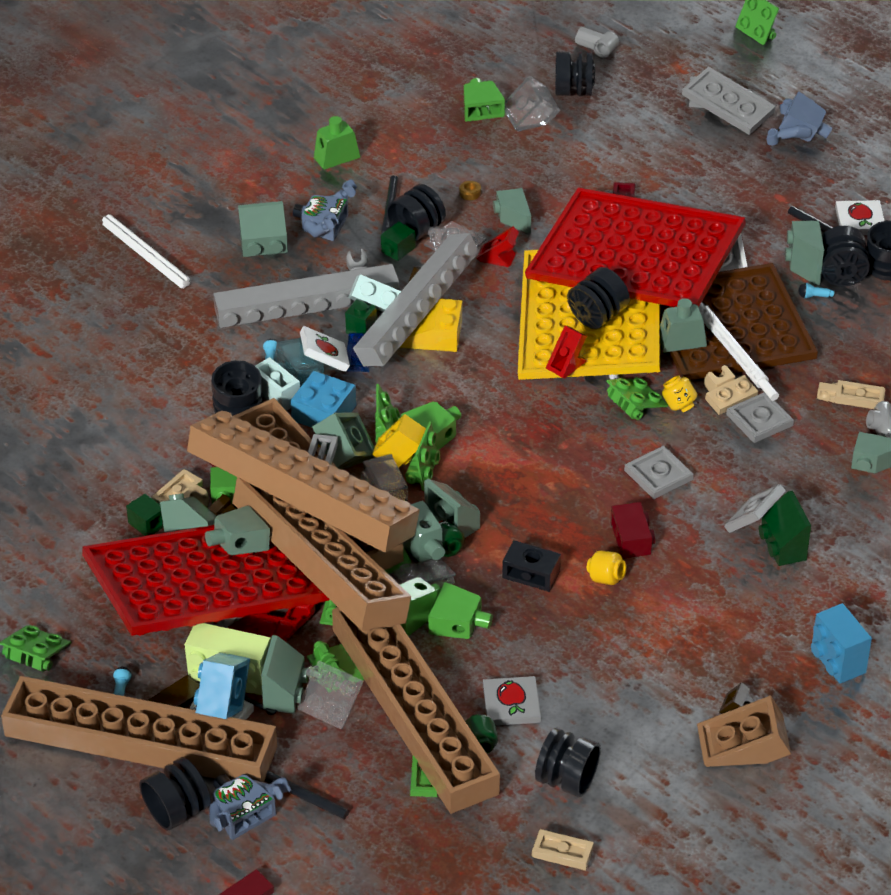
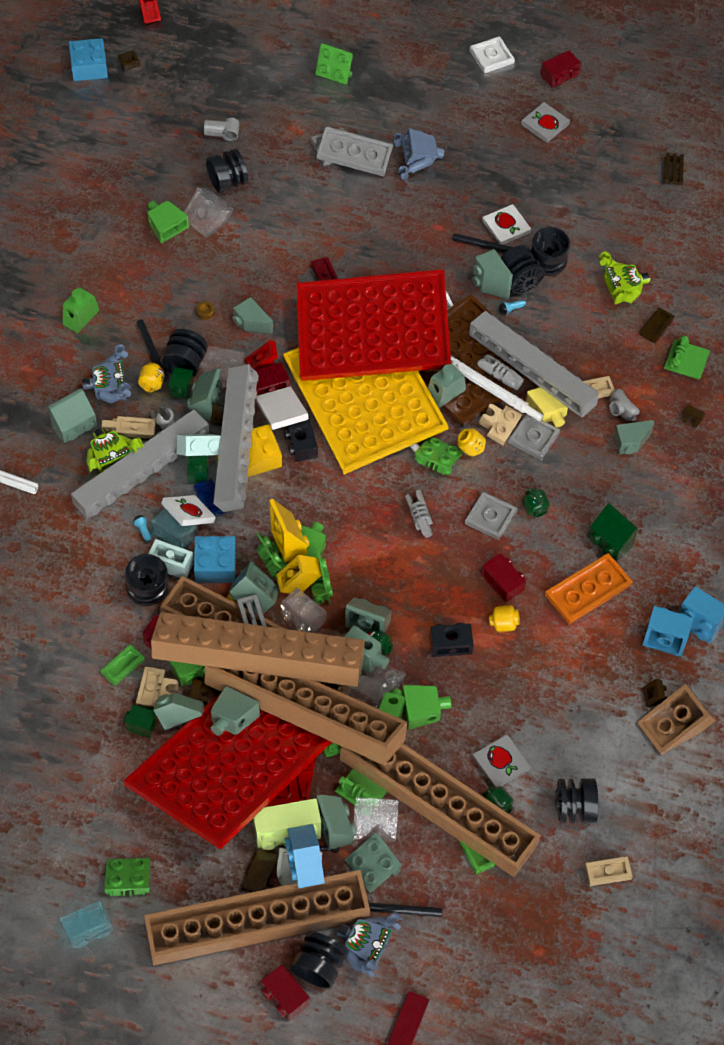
camera: 30 degrees left, 15 degrees up
medium azure piece [113,666,132,696] -> none
red slope [546,325,587,378] -> none
black wheel [567,267,630,329] -> none
light grey tile [724,484,786,533] -> none
none -> lime torso [86,428,144,474]
none -> bright green tile [100,644,145,686]
none -> tan hinge [102,416,156,439]
none -> yellow head [138,363,164,392]
none -> sand green slope [187,368,222,421]
none -> dark red brick [254,362,290,396]
none -> white tile [255,386,309,430]
none -> dark red brick [260,964,310,1021]
none -> yellow slope [269,499,309,563]
none -> black brick [284,416,318,462]
none -> sand green hinge [345,832,402,894]
none -> light grey hinge [405,489,433,538]
none -> light grey brick [470,311,599,418]
none -> light grey hinge [477,354,524,390]
none -> dark green head [522,488,550,518]
none -> light yellow torso [526,387,568,427]
none -> orange plate [545,553,633,624]
none -> dark azure brick [642,606,694,657]

